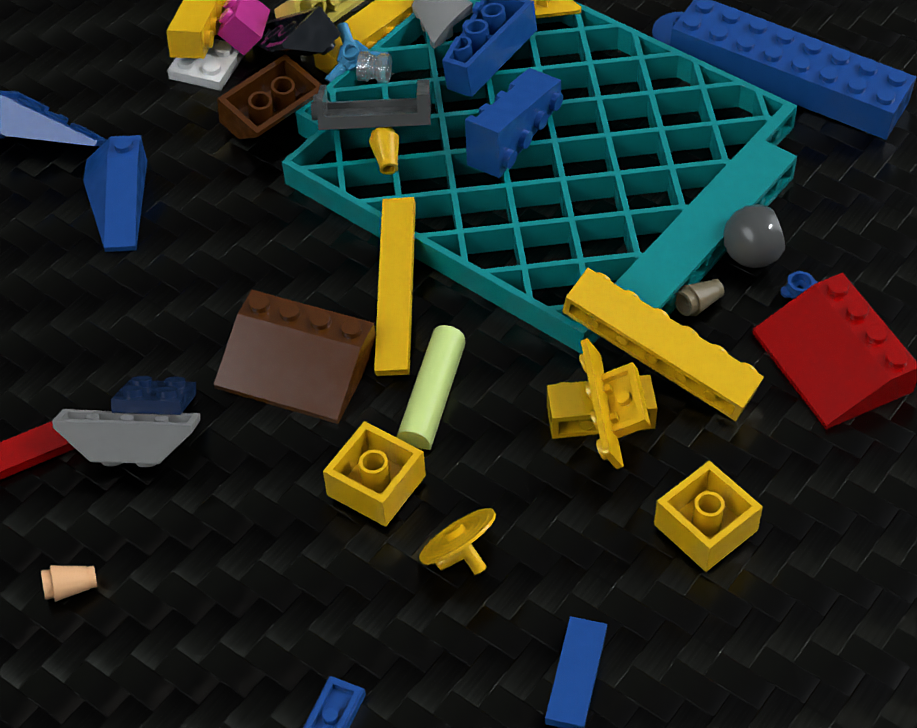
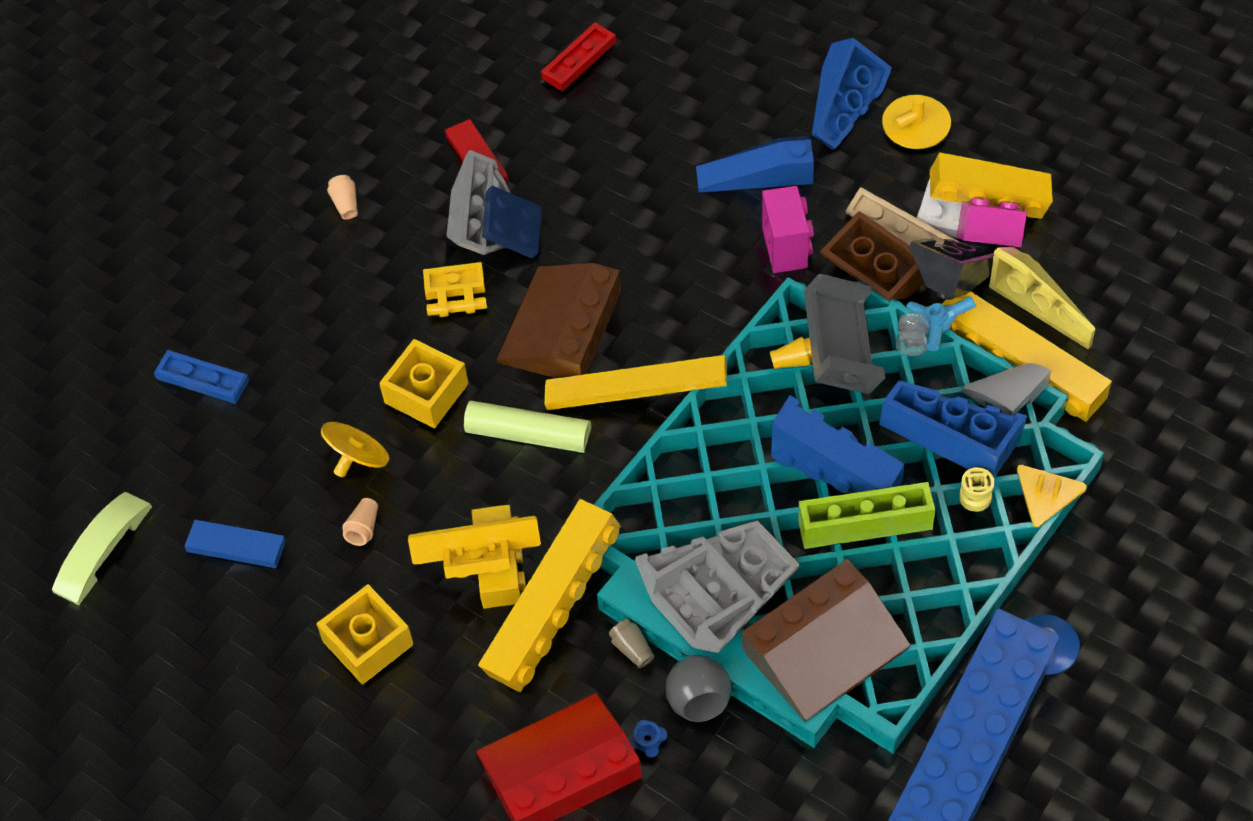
camera: 90 degrees right, 5 degrees up
none -> light nougat cone [342,498,379,546]
none -> yellow plate [423,262,487,317]
none -> light grey wedge [635,520,799,653]
none -> slope [742,559,910,723]
none -> dark pink brick [762,186,814,273]
none -> lime brick [798,482,935,549]
none -> tan tile [845,187,959,245]
none -> yellow shield [882,95,951,149]
none -> light yellow wheel [959,467,994,512]

